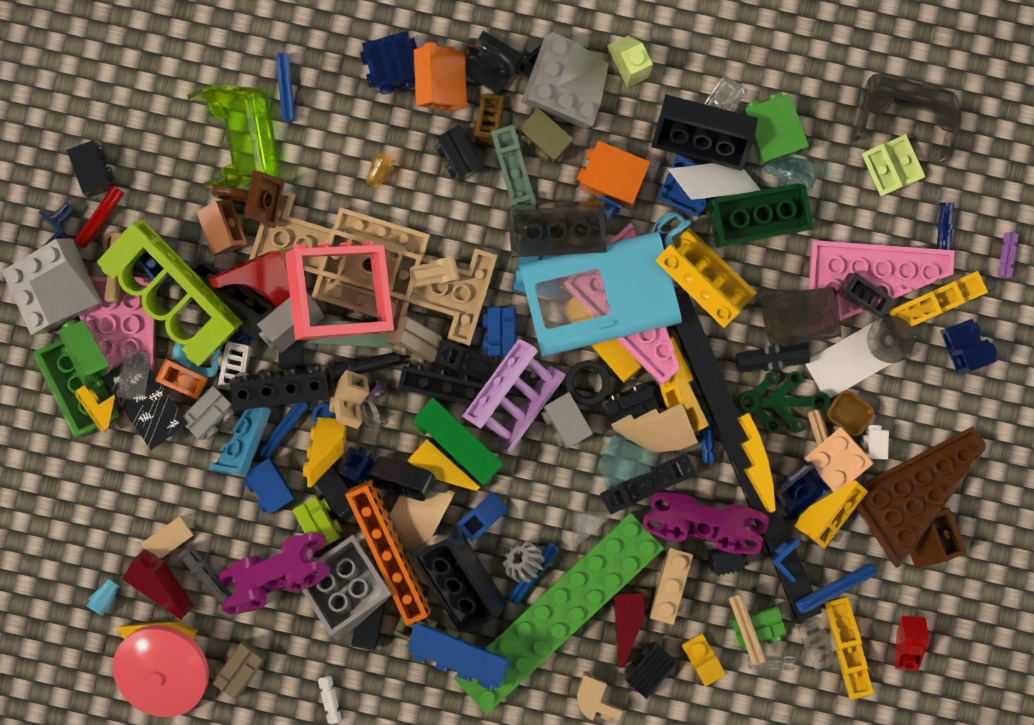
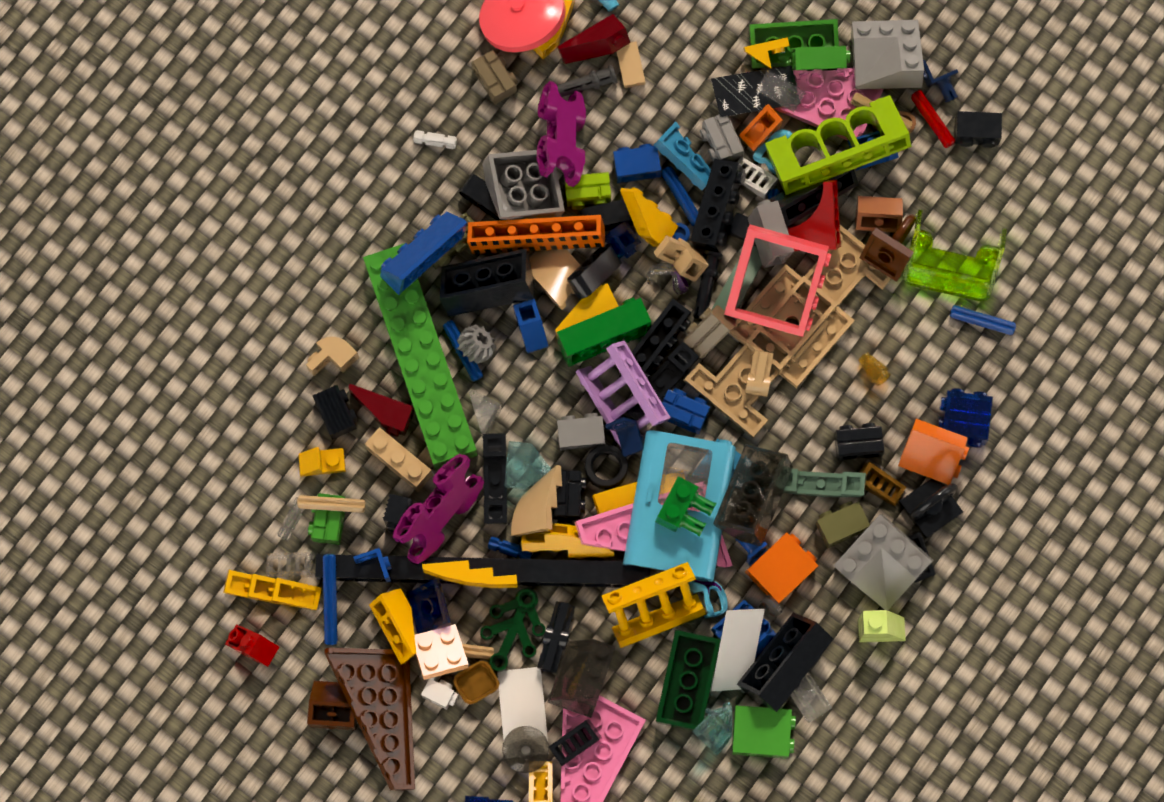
camera: 115 degrees right, 10 degrees down
none -> dark blue bracket [605,417,645,457]
none -> green brick [655,476,717,537]

